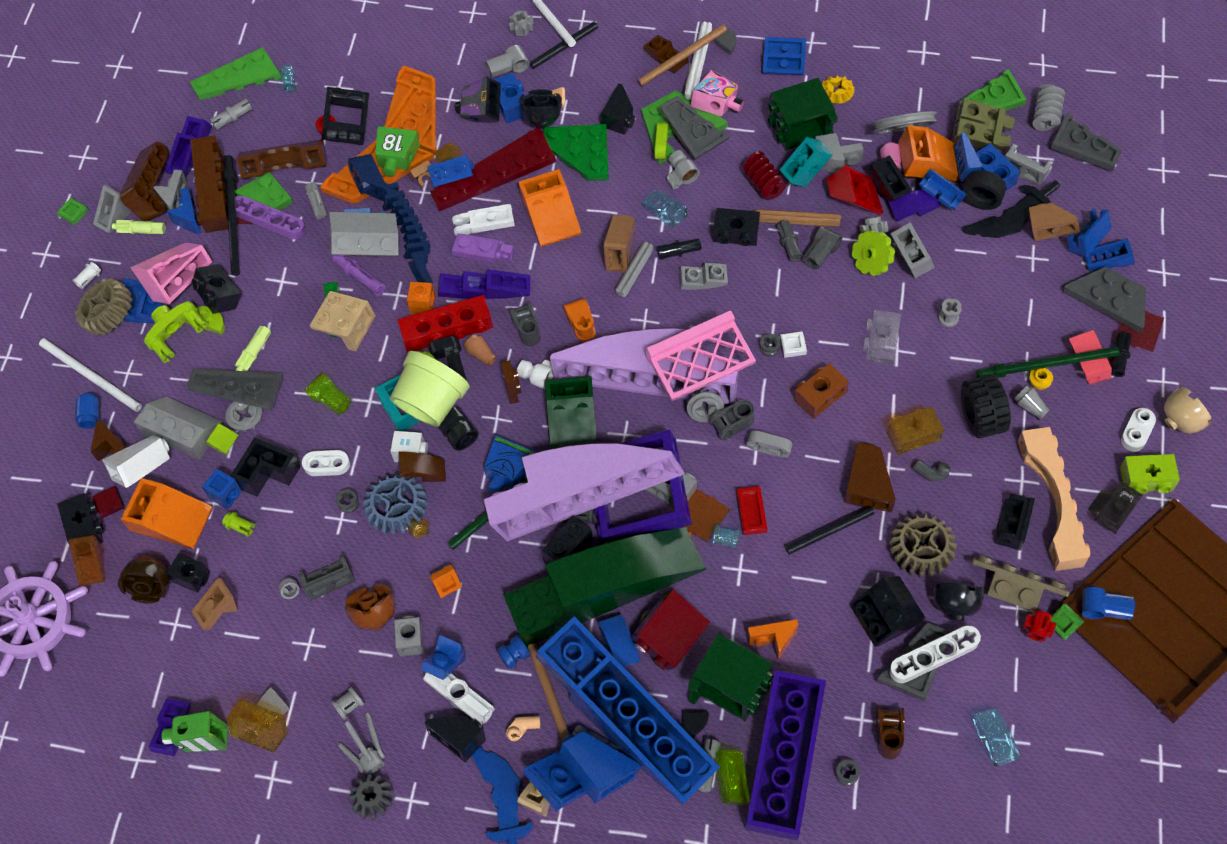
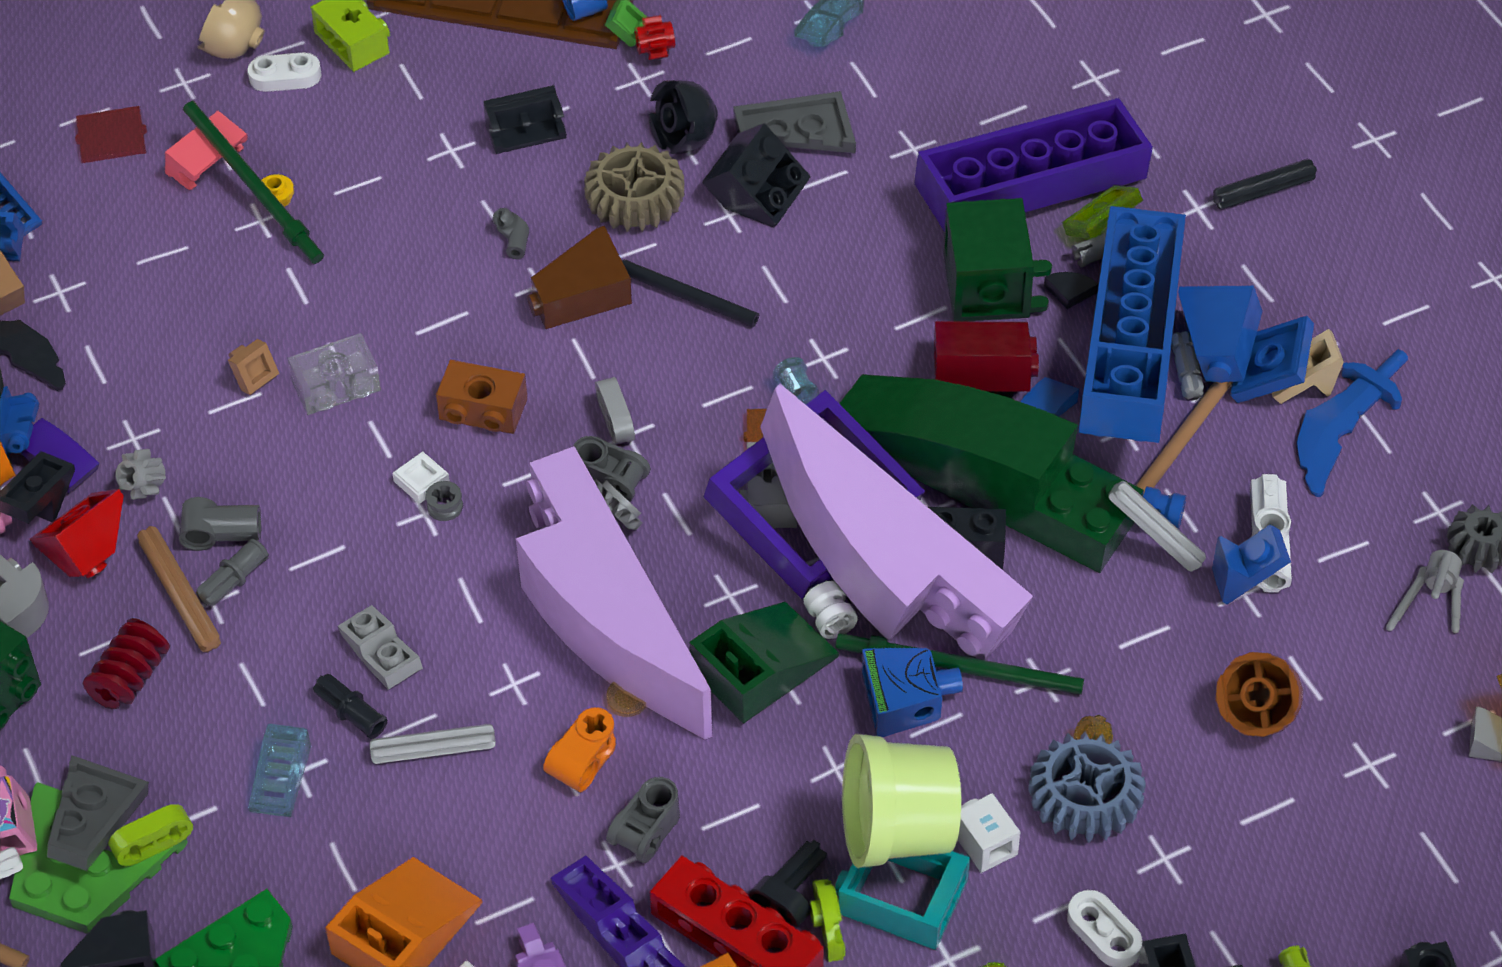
camera: 130 degrees left, 10 degrees down
medium nougat slope [191,578,237,630] -> none
light grey hinge [279,578,300,599] -> none
dark grey hinge [298,555,355,601] -> none
light grey bush [331,687,365,720] -> none
dark grey bush [336,489,359,513] -> none
light grey brick [394,616,424,657] -> none
reddish brown slope [398,452,446,482] -> none
black slope [425,715,486,763] -> none
orange tile [429,564,462,598] -> none
nougat cone [464,334,497,367] -> none
reddish brown wing [501,360,522,404] -> none
light nougat arm [506,716,541,742] -> none
white piece [517,360,553,389] -> none
medium nougat slope [604,215,636,273] -> none
bright pink fence [646,310,756,401] -> none
light grey piece [666,150,700,190] -> none
black brick [713,208,760,246] -> none
red tile [736,486,768,535] -> none
orange slope [747,619,798,659] -> none
teal brick [780,137,833,187] -> none
dark grey bush [835,760,860,786] -> none
lime plant [852,230,895,276] -> none
reddish brown piece [876,707,905,759] -> none
clear yellow brick [886,406,944,455] -> none
white beam [889,626,981,683] -> none
light grey brick [891,222,935,278] -> none
light grey bush [938,299,962,327] -> none
black tyre [961,374,1011,439] -> none
dark tan bracket [971,554,1070,611] -> none
light grey cone [1014,385,1050,420] -> none
light nougat arch [1018,427,1090,571] -> none
dark grey wing [1063,267,1146,333] -> none
clear smoke slope [1088,482,1143,534] -> none
black axle [1111,331,1132,377] -> none
none -> medium nougat tile [228,339,280,395]
none -> light grey axle [1108,481,1206,572]

